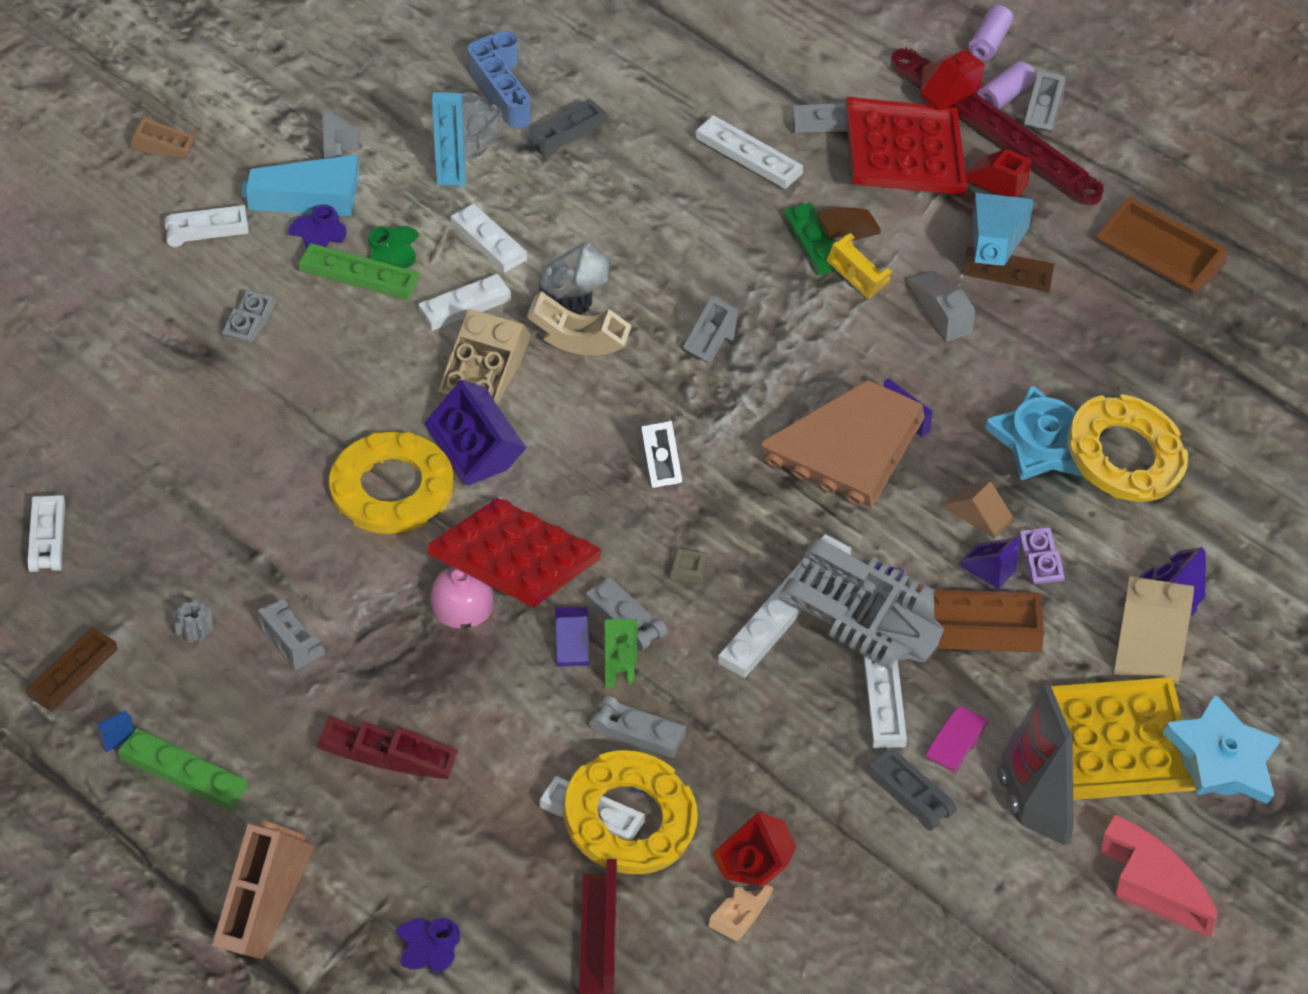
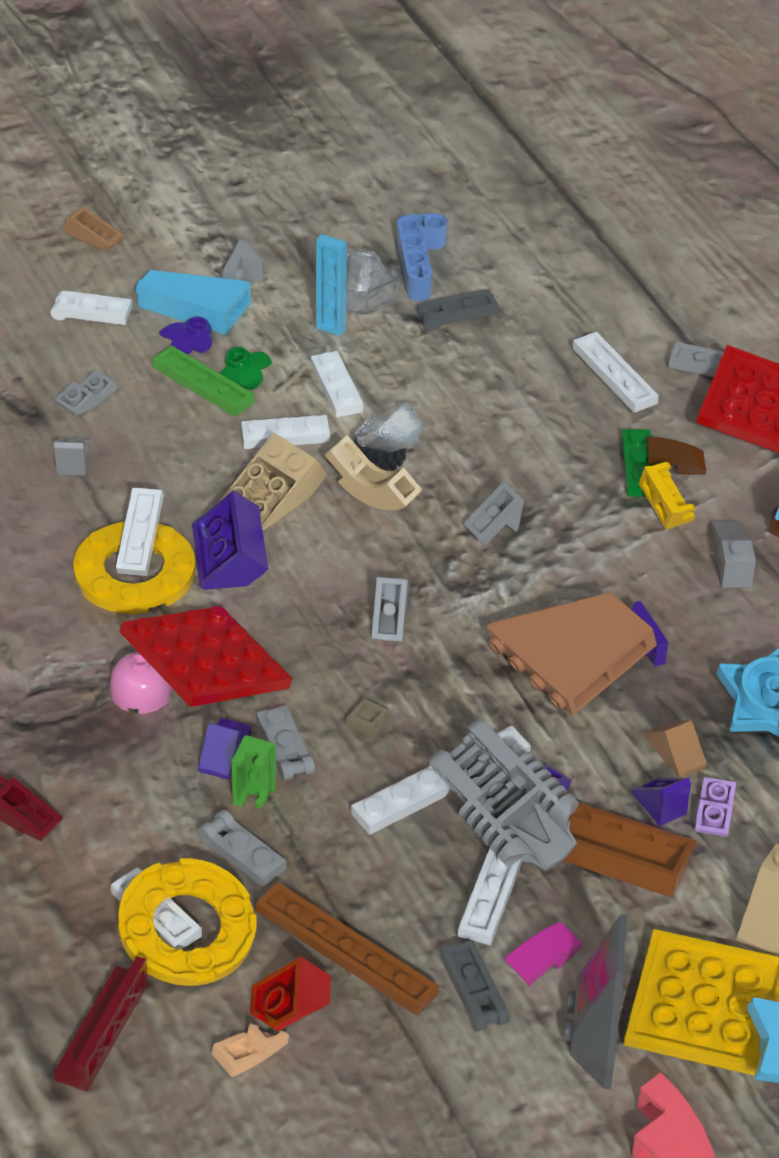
camera: 20 degrees right, 5 degrees down
none -> light grey slope [54,437,91,476]
none -> white plate [116,488,164,576]
none -> dark orange plate [256,882,439,1016]

